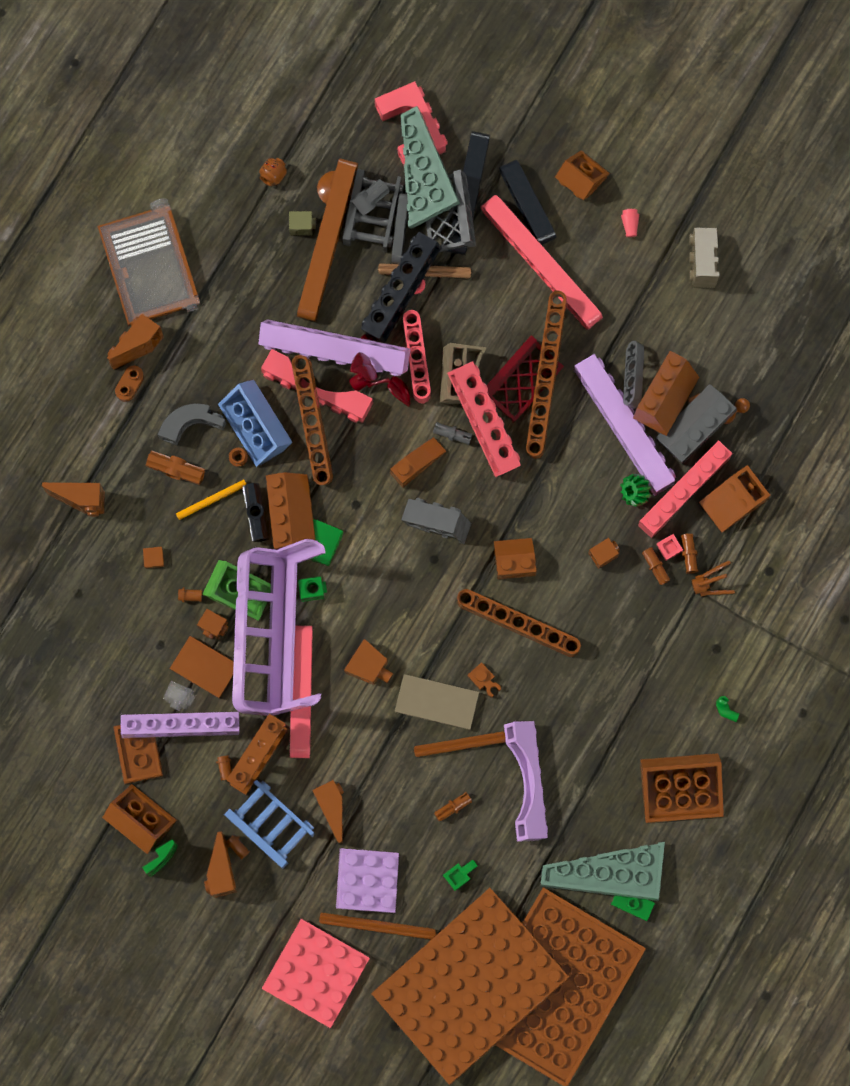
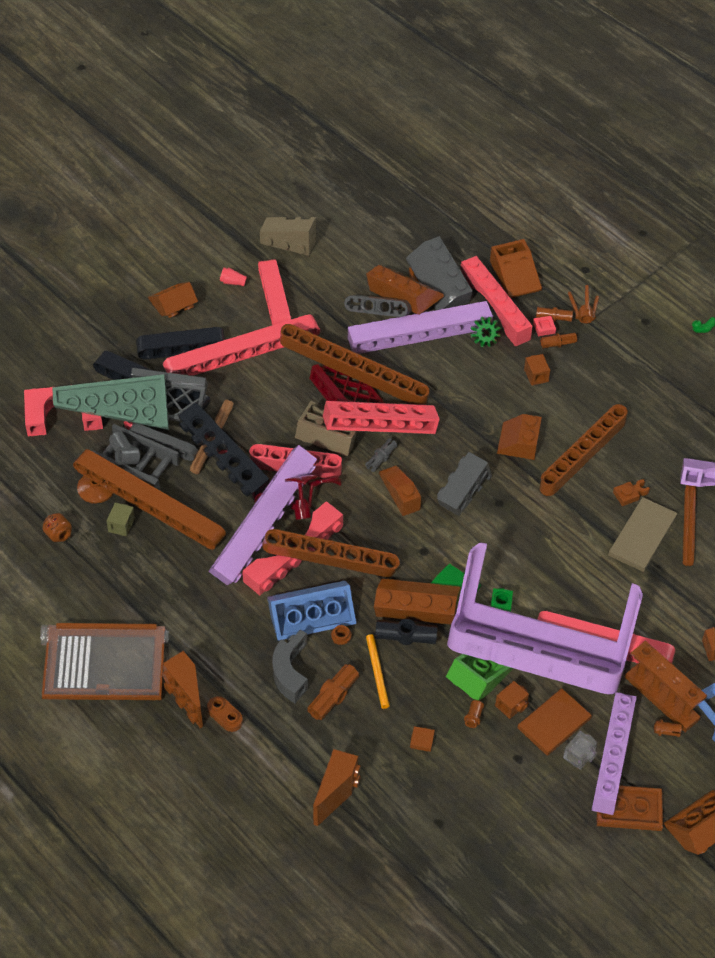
camera: 75 degrees left, 25 degrees down
dark orange torso [344,639,393,685] -> none
none -> coral beam [258,259,291,325]

